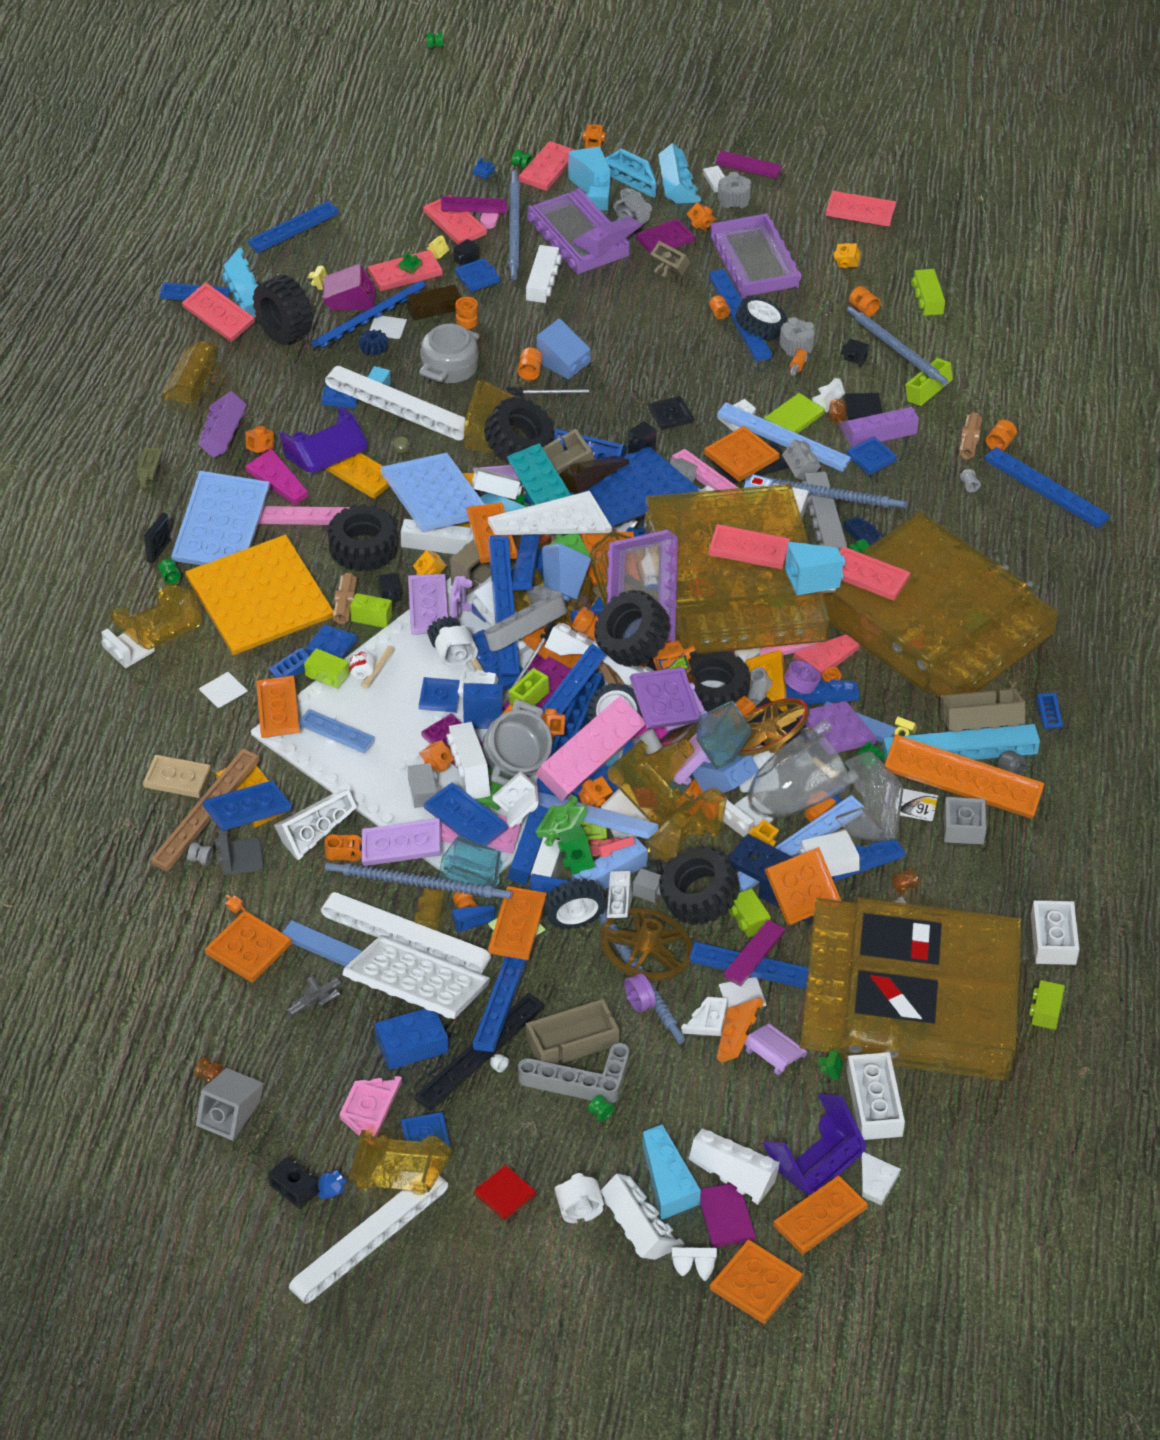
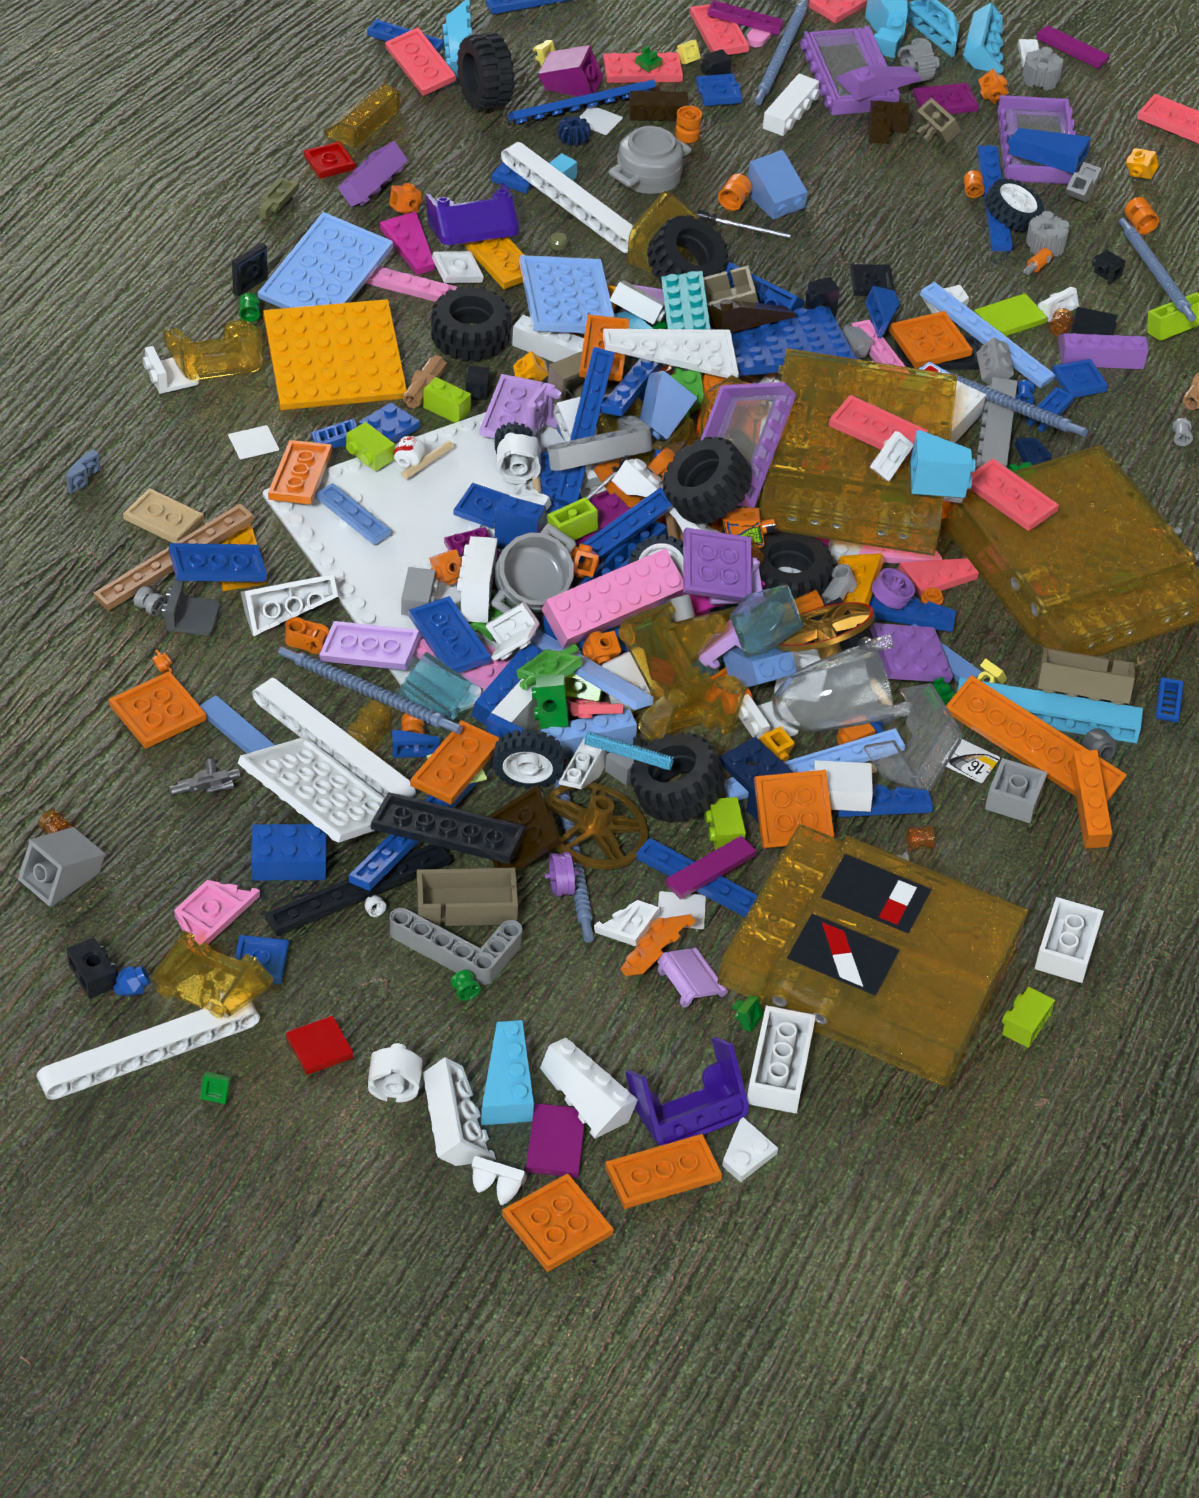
camera: 15 degrees right, 0 degrees up
none -> sand blue slope [66,449,100,494]
none -> green tile [200,1072,231,1104]
none -> red tile [304,142,356,179]
none -> black plate [371,792,525,864]
none -> white tile [432,251,484,283]
none -> dark brown plate [487,785,562,872]
none -> medium azure axle [584,731,674,770]
none -> blue slope [865,286,899,338]
none -> dark brown brick [868,100,910,144]
none -> white tile [870,431,914,482]
none -> blue slope [1008,128,1091,174]
none -> blue bush [1015,380,1035,405]
none -> blue hinge [1027,387,1075,432]
none -> light grey brick [1066,162,1102,202]
none -> orange brick [1070,750,1112,849]

